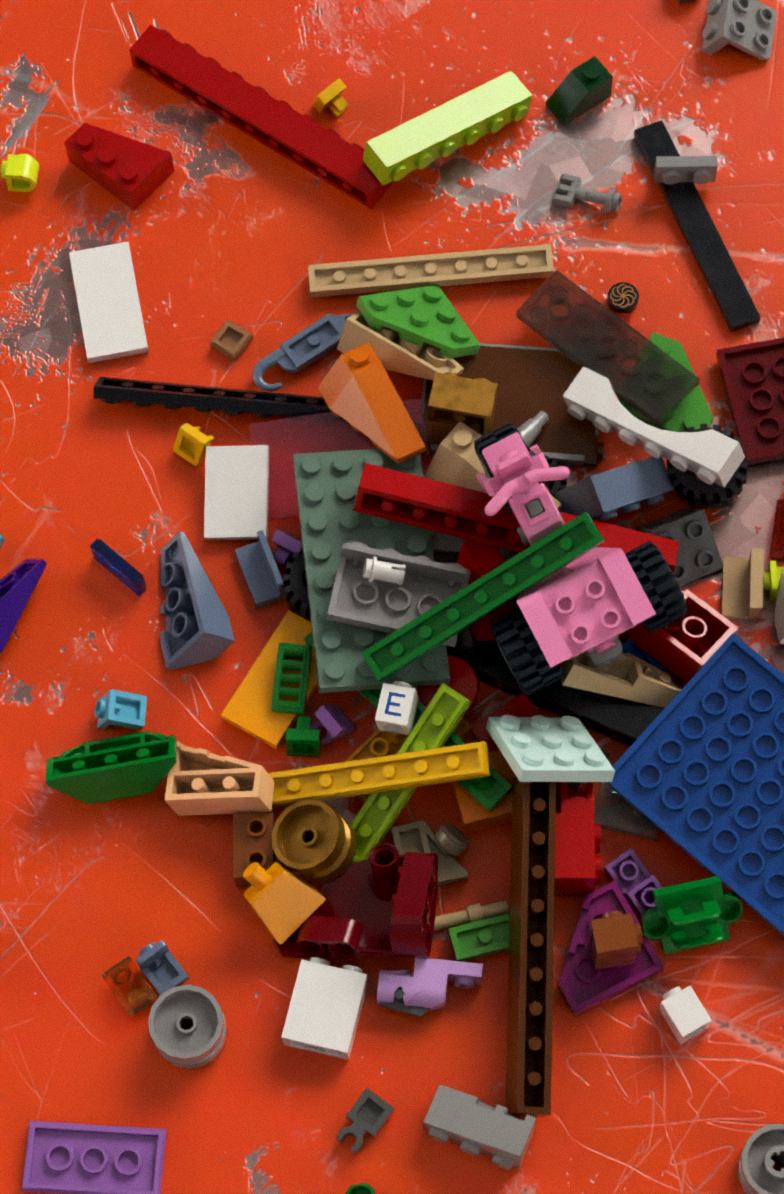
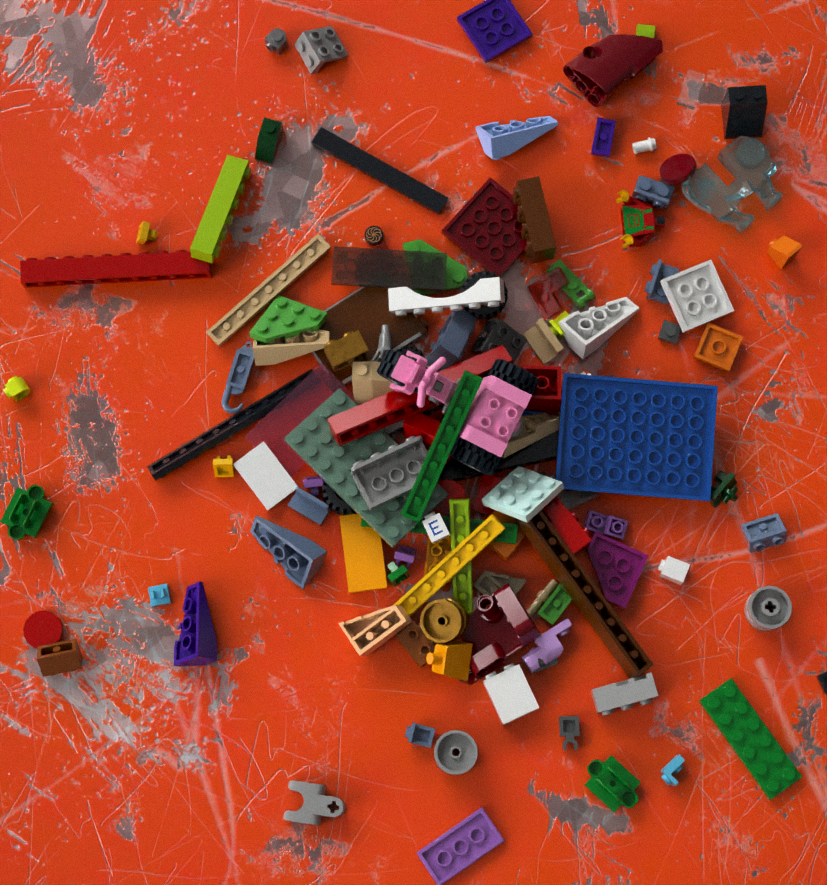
camera: 40 degrees left, 10 degrees up
green wedge [45,731,177,804] -> none
red wedge [64,123,175,211] -> none
white tile [69,242,149,363] -> none
clear blue tile [90,539,147,597] -> none
medium azure bracket [94,689,147,730] -> none
clear orange bracket [102,957,158,1019] -> none
medium nougat tile [210,320,253,362] -> none
green slope [271,643,312,715] -> none
orange wedge [318,342,426,463] -> none
white pin [363,556,406,585] -> none
dark tan tile [435,824,468,856] -> none
light grey hinge [552,174,622,213] -> none
dark orange brick [588,911,643,970] -> none
green piece [641,876,743,954] -> none
light grey plate [654,156,718,185] -> none

